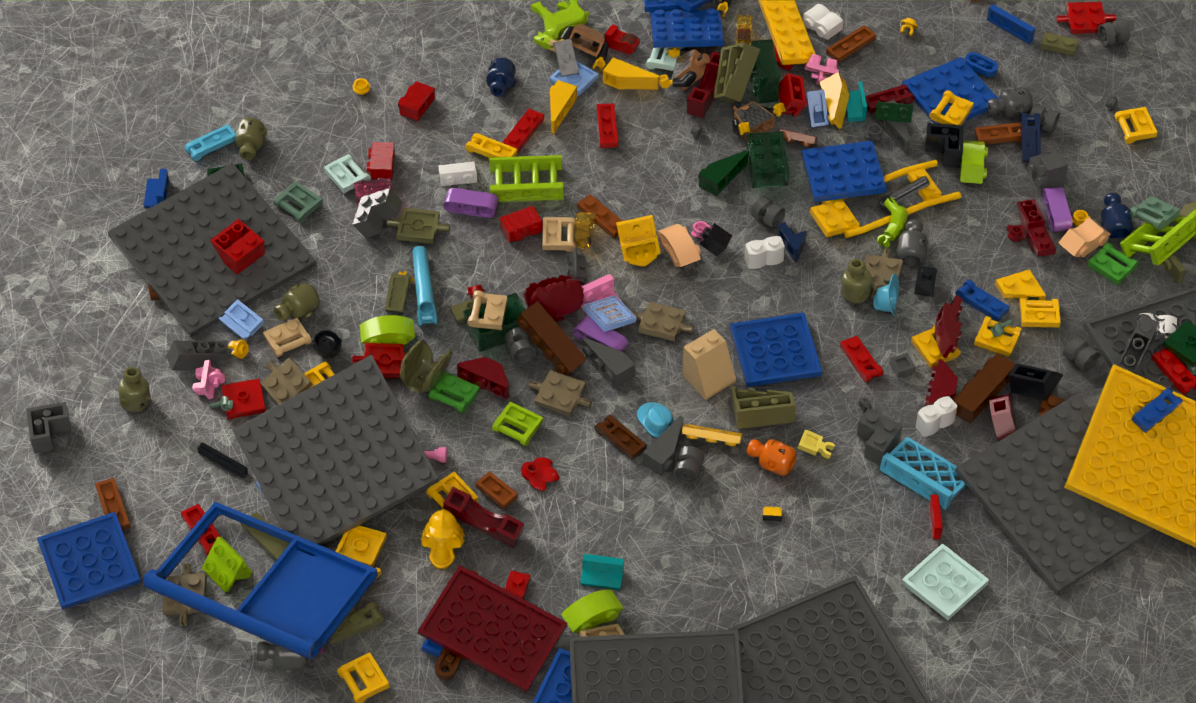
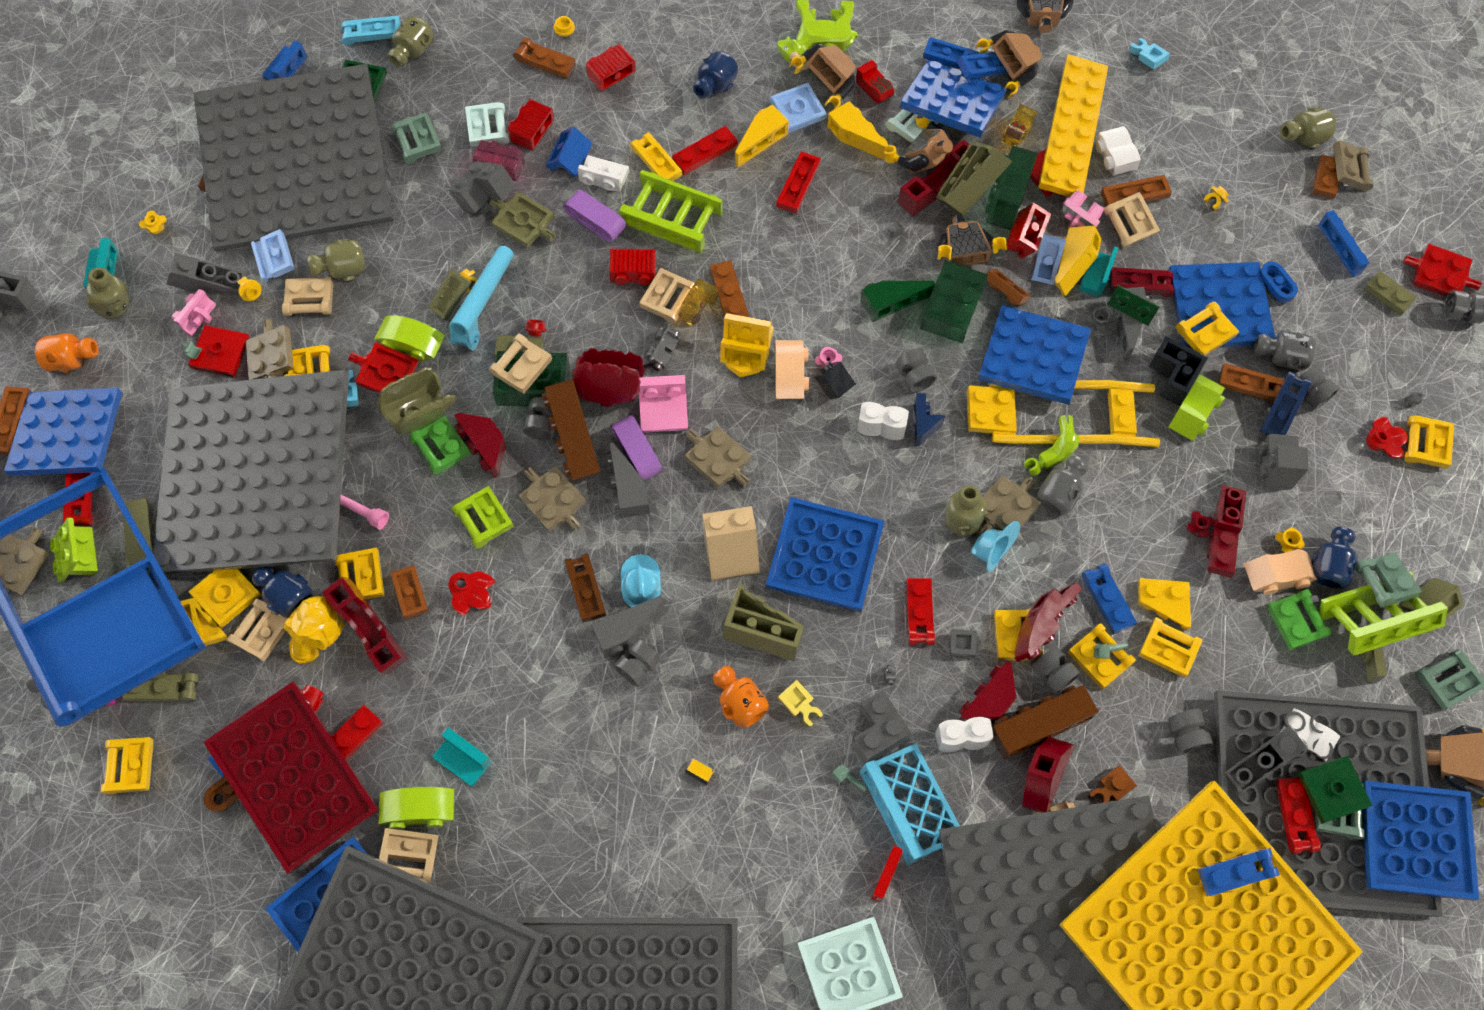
camera: 25 degrees right, 15 degrees up
black axle [197,443,248,477] -> none
red slope [211,219,265,275] -> none
black hair [313,330,342,358] -> none
flat silver plate [553,39,579,77] -> none
light blue tile [583,295,636,332] -> none
yellow plate [682,424,743,446] -> none
black axle [879,176,930,210] -> none
black brick [914,266,937,297] -> none
black slope [1008,363,1063,401] -> none
medium lavender beam [1043,187,1073,232] -> none
none -> plate [4,388,122,476]
none -> orange piece [35,333,99,374]
none -> teal panel [83,238,118,289]
none -> yellow plate [139,211,167,234]
none -> tan plate [226,598,287,662]
none -> dark blue piece [252,566,313,618]
none -> dark orange plate [513,37,576,79]
none -> blue panel [545,127,592,177]
none -> sand green hand [831,765,867,792]
none -> dark grey wheel [1032,646,1081,694]
none -> tan plate [1104,192,1160,249]
none -> red plate [1366,417,1409,459]

